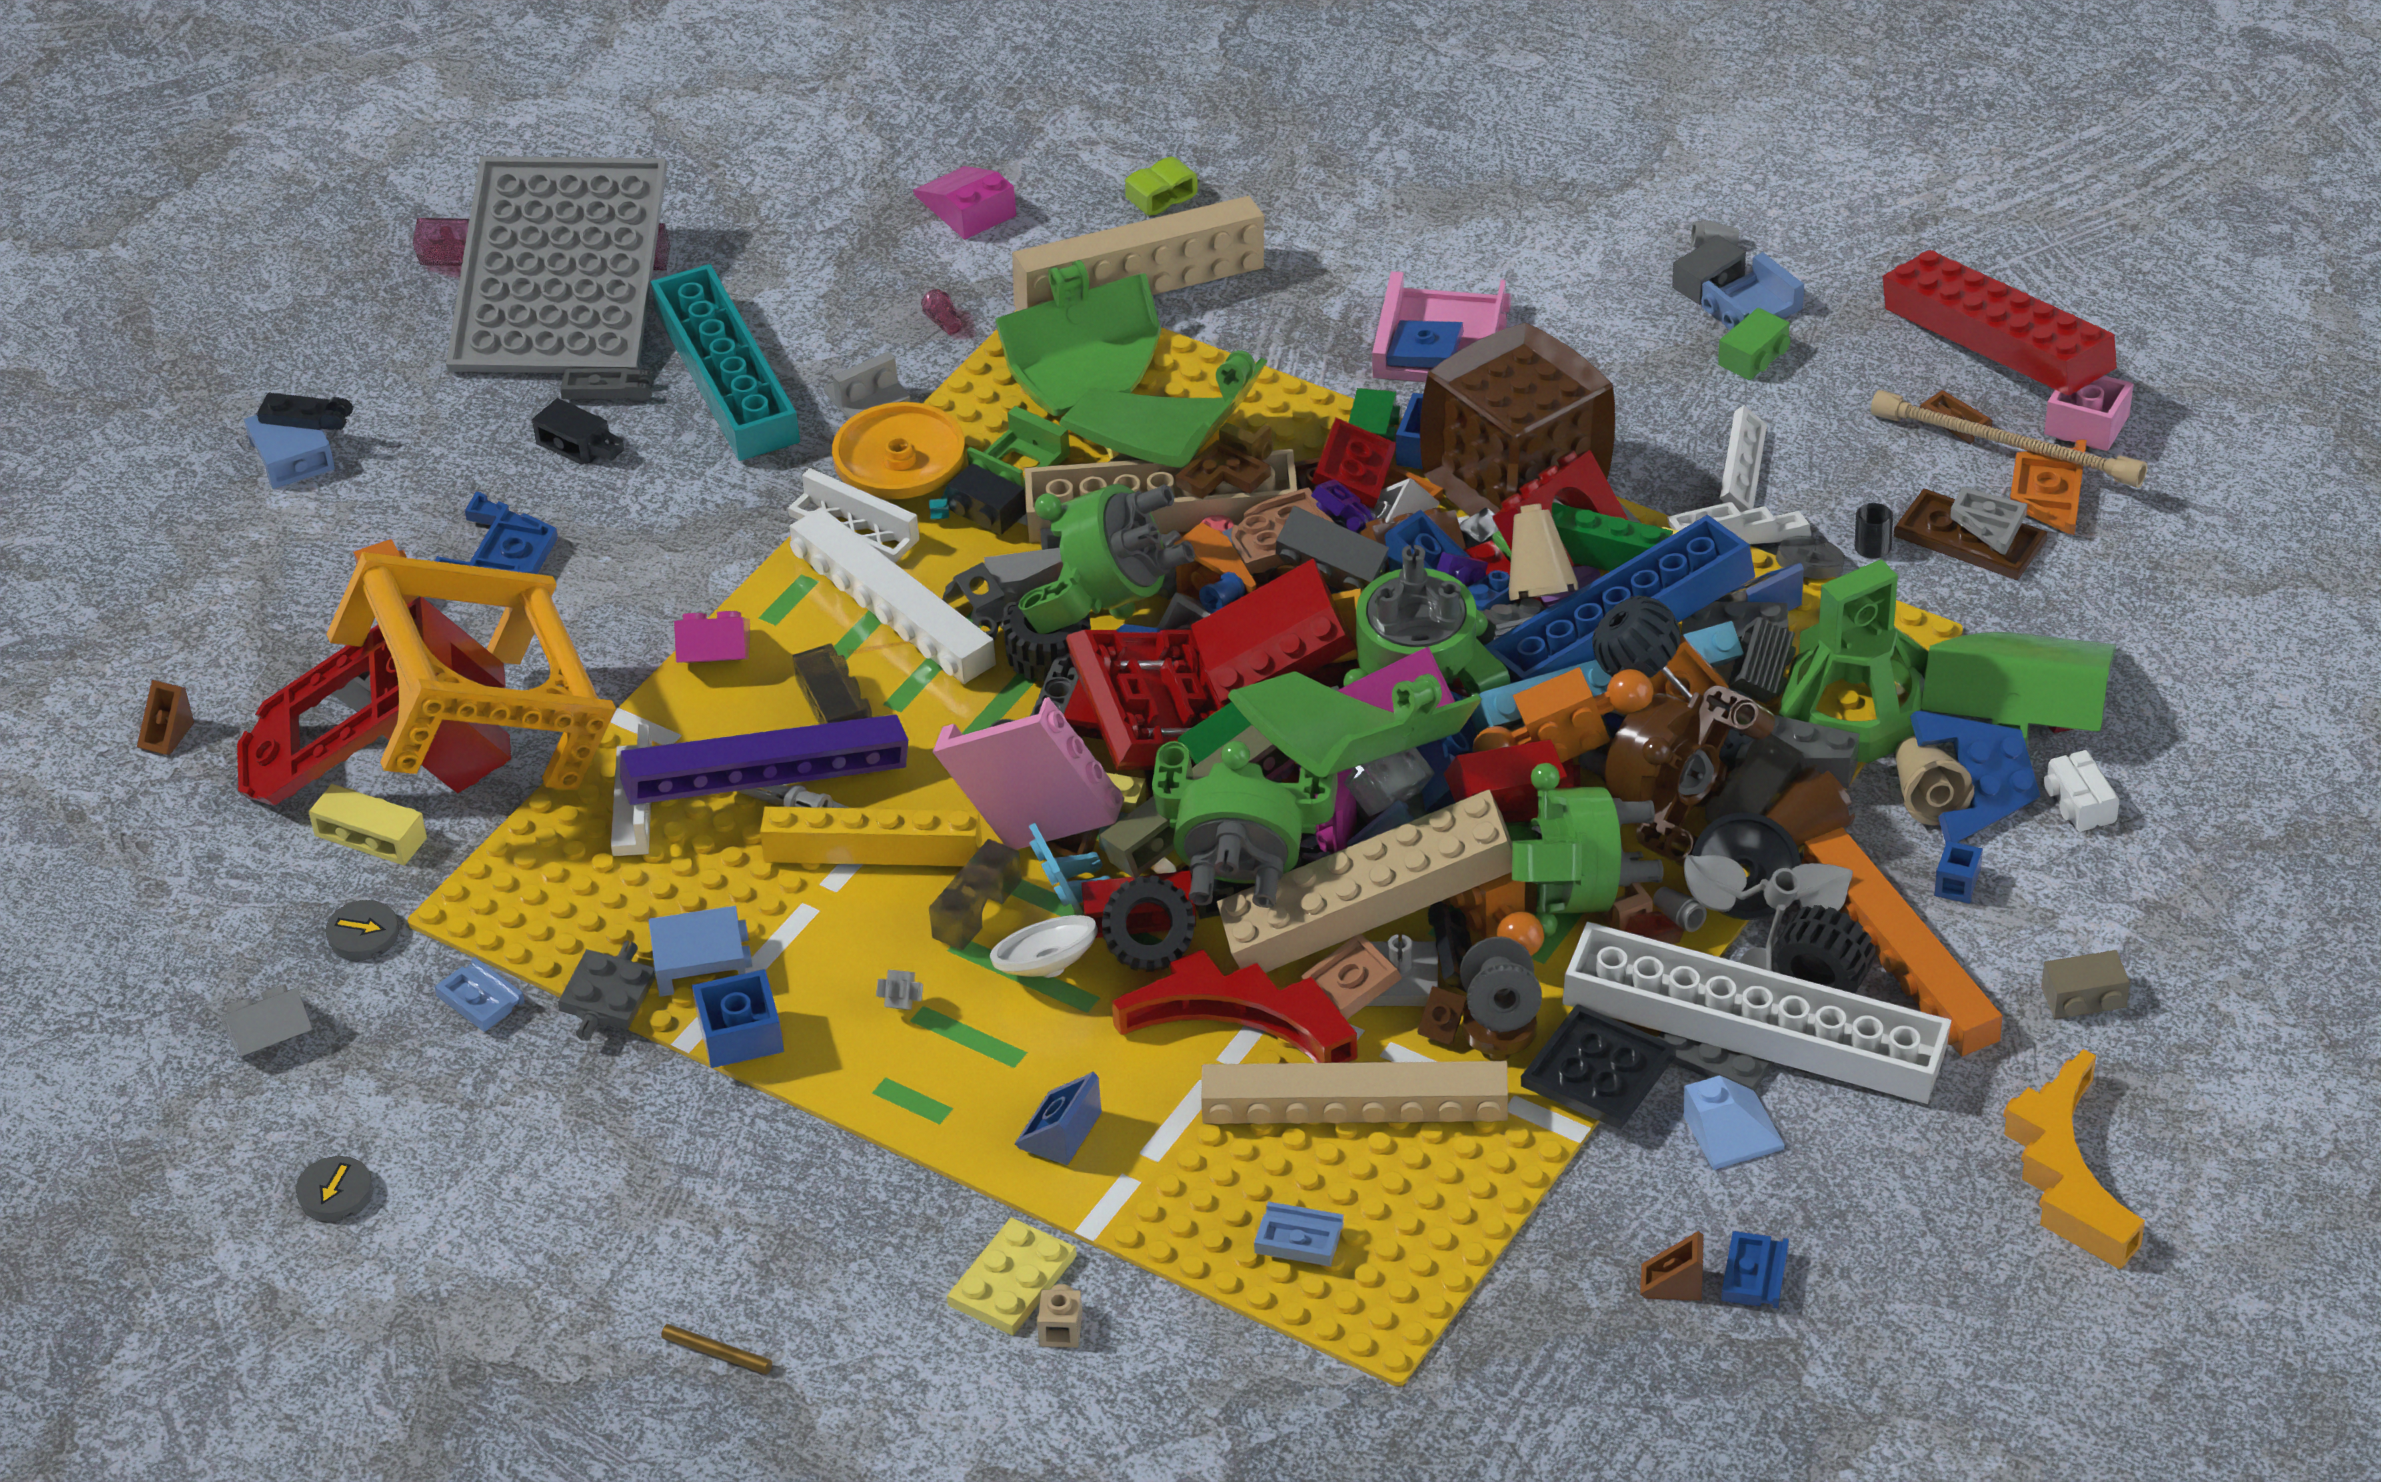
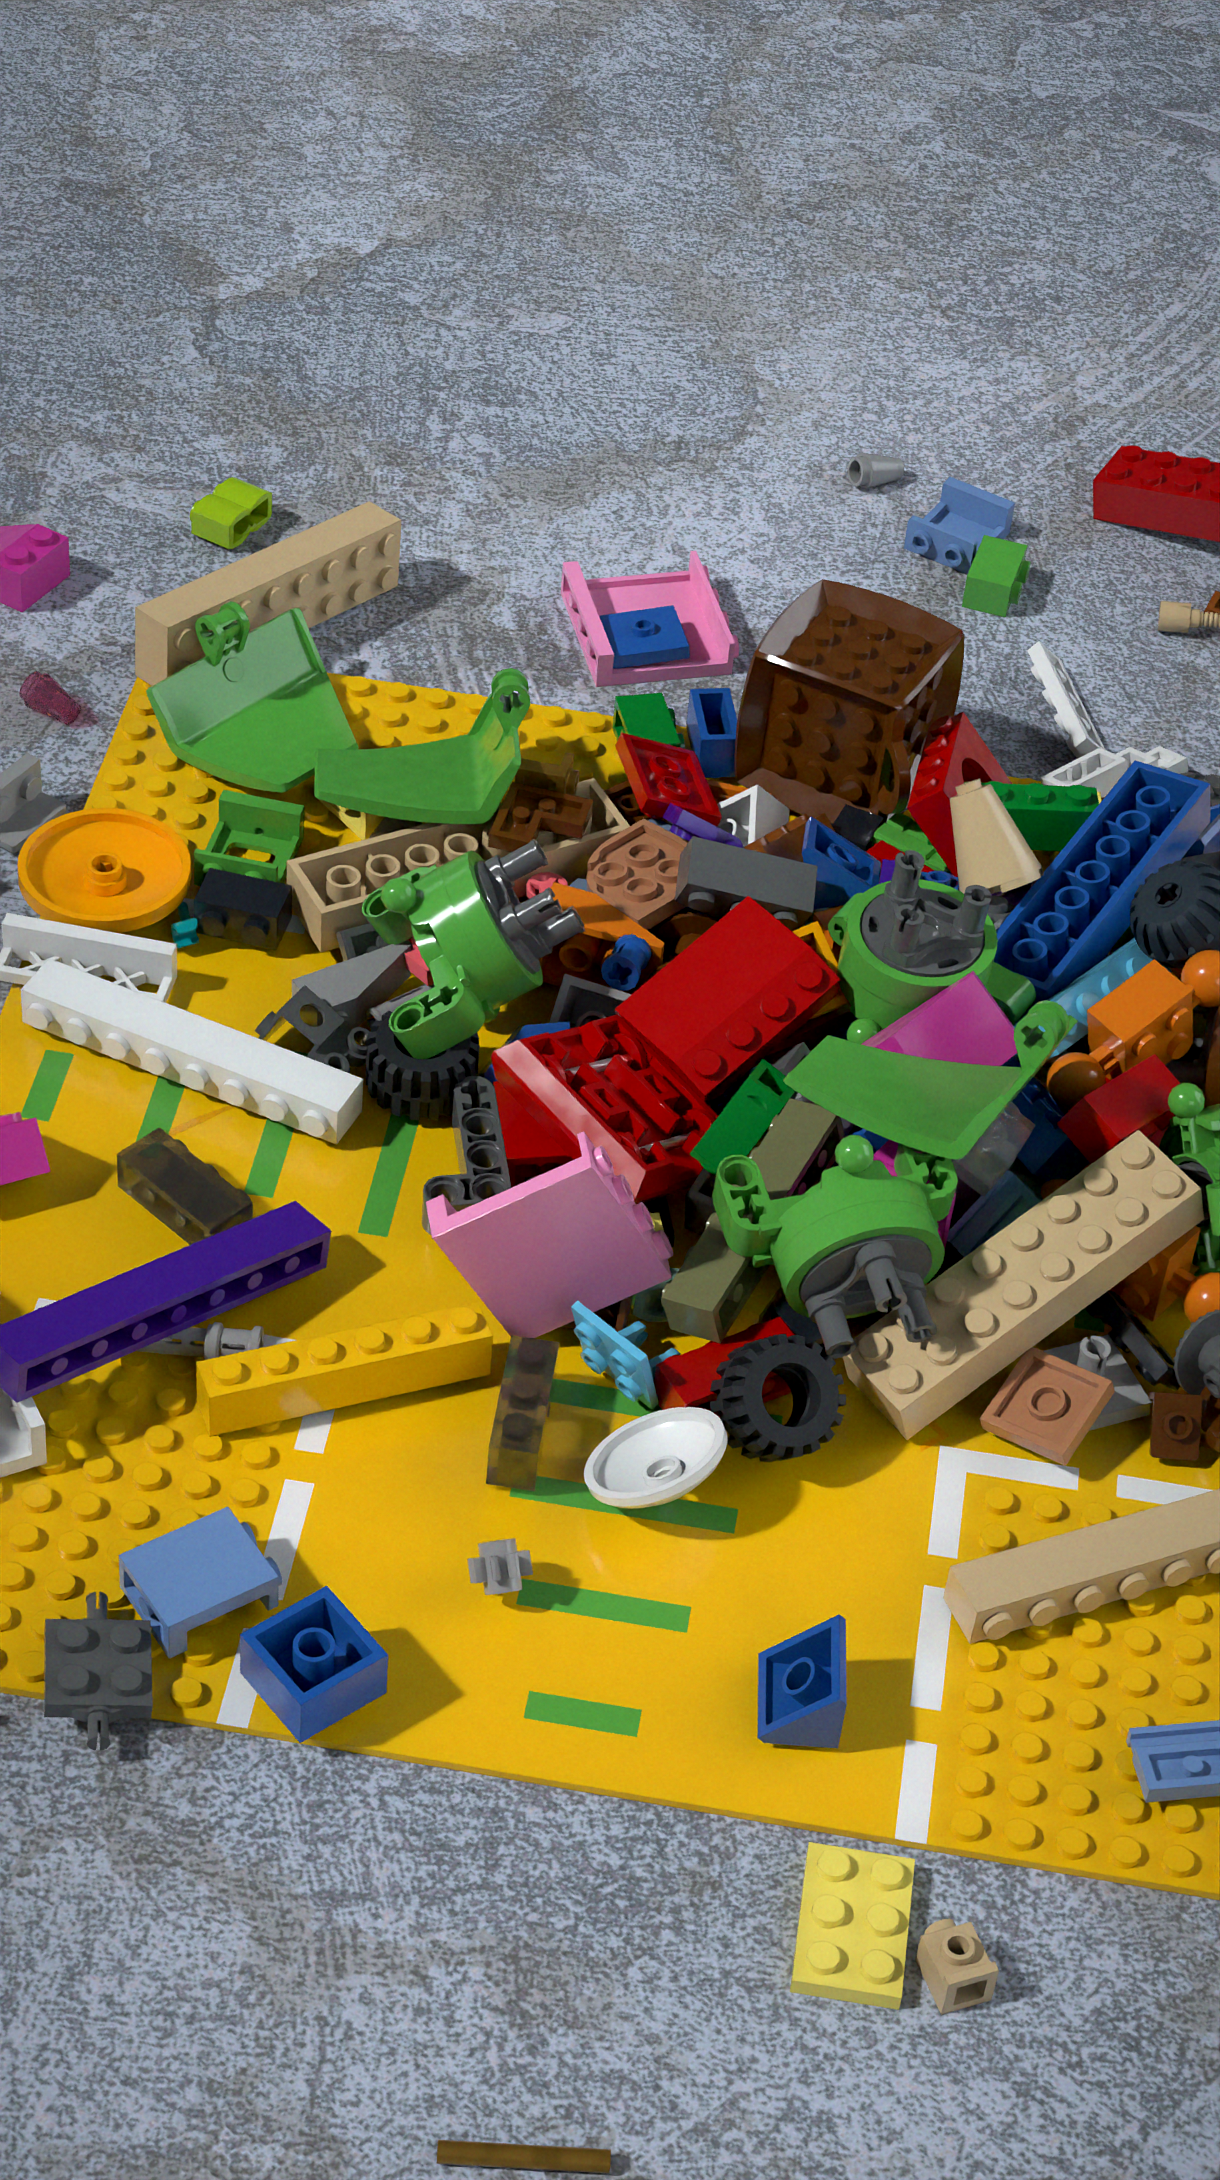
camera: 30 degrees left, 0 degrees up
red arch [1112,949,1358,1063] -> none
dark grey brick [1672,235,1746,305] -> none

